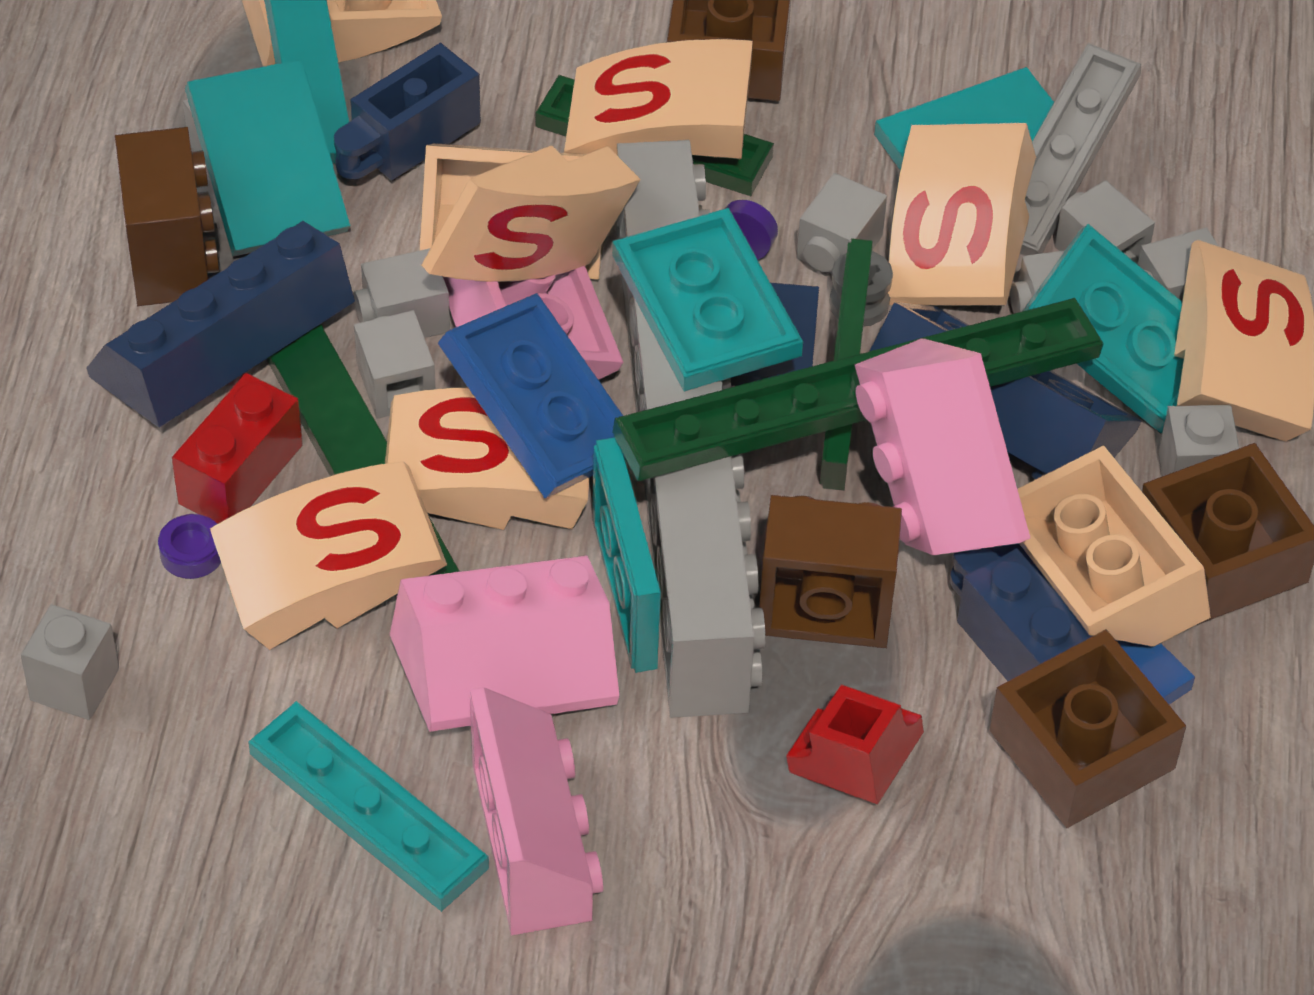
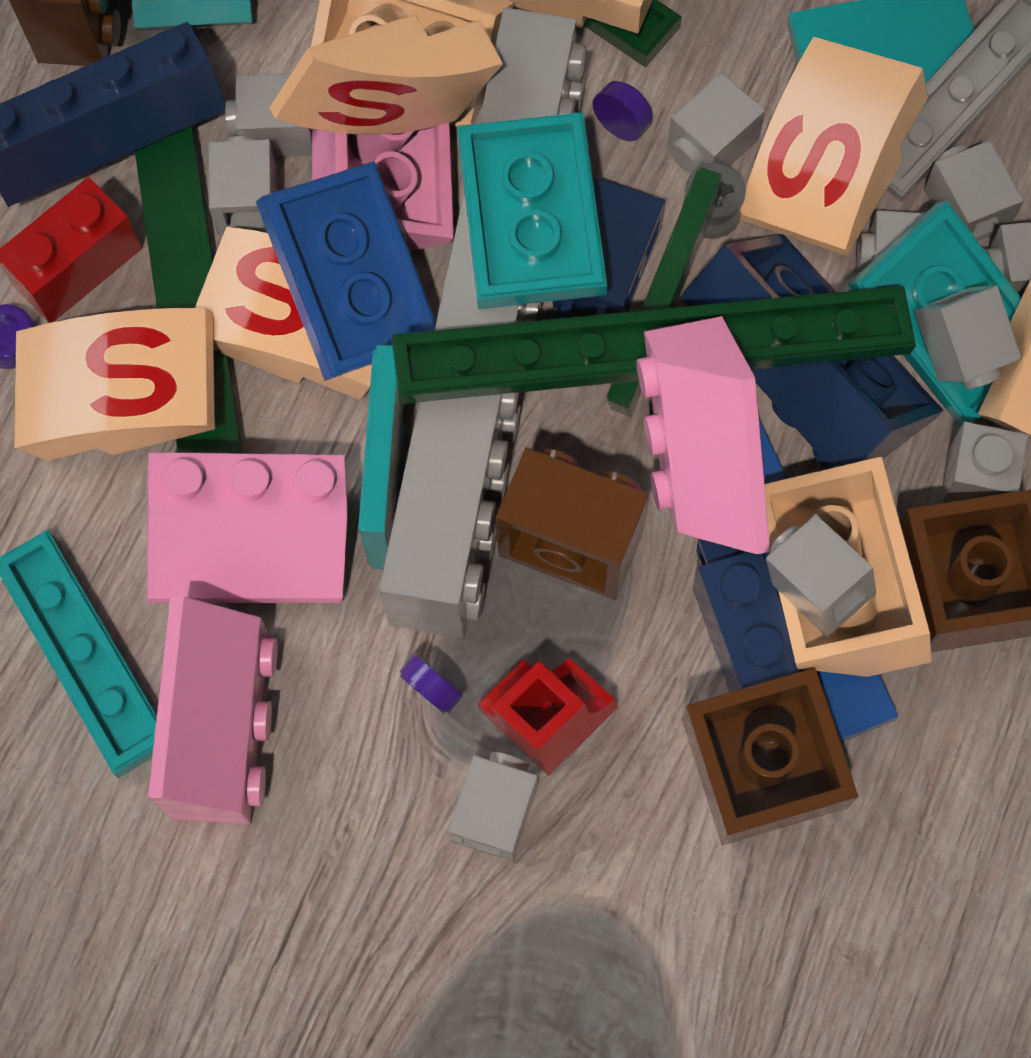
camera: 20 degrees right, 20 degrees up
none -> dark purple tile [399,654,463,714]
none -> light grey brick [448,752,538,862]
none -> light grey brick [766,514,876,637]
none -> light grey brick [913,285,1022,389]

